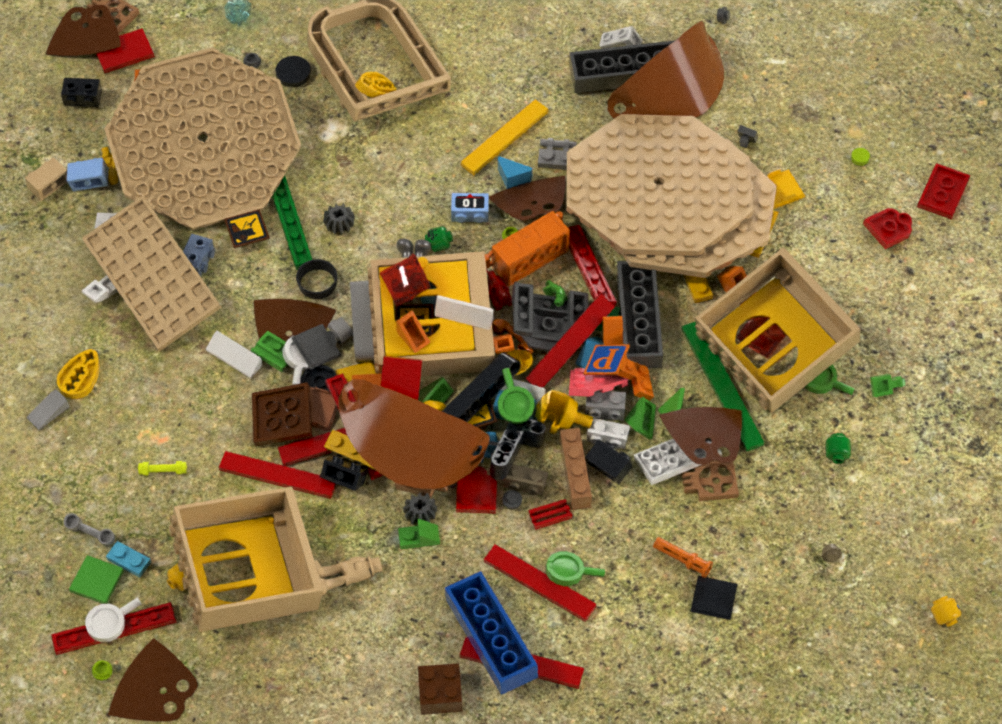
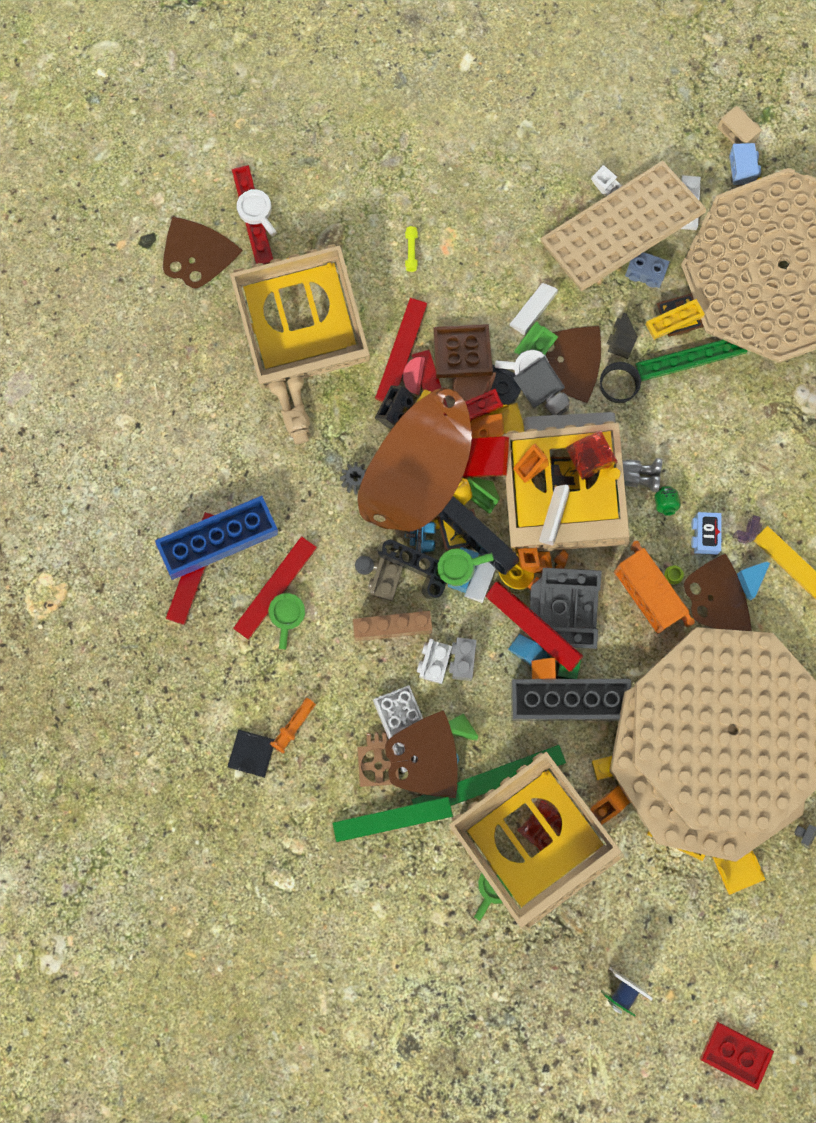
camera: 95 degrees right, 20 degrees up
light grey slope [27,389,69,430] -> none
yellow piece [57,349,100,399] -> none
light grey bar [64,513,115,546] -> none
bright green tile [69,555,124,604] -> none
lime plate [92,660,113,681] -> none
medium azure plate [106,541,151,578] -> none
dark grey gear [323,203,355,235] -> none
bright green slope [398,519,440,549] -> none
reddish brown brick [418,663,463,715] -> none
red plate [456,466,497,514] -> none
red piece [486,269,513,311] -> none
red tile [528,499,573,530] -> none
yellow piece [535,390,593,434] -> none
light grey plate [538,138,577,170] -> none
bright green piece [543,280,567,307] -> none
red tile [568,224,617,306] -> none
coral plate [569,368,628,397] -> none
piece [583,344,630,375] -> none
black brick [585,439,633,485] -> none
orange plate [618,359,654,401] -> none
bright green slope [624,397,656,440] -> none
dark tan plate [822,544,842,562] -> none
green head [825,433,851,464] -> none
lime tile [851,148,870,166] -> none
red plate [863,208,912,249] -> none
bright green plate [870,374,906,397] -> none
yellow head [931,596,961,628] -> none
none -> green tile [332,797,453,842]
none -> coral tile [403,357,425,395]
none -> piece [601,967,653,1017]
none -> clear smoke slope [607,313,638,359]
none -> yellow plate [645,299,705,340]
none -> bracket [733,515,762,544]

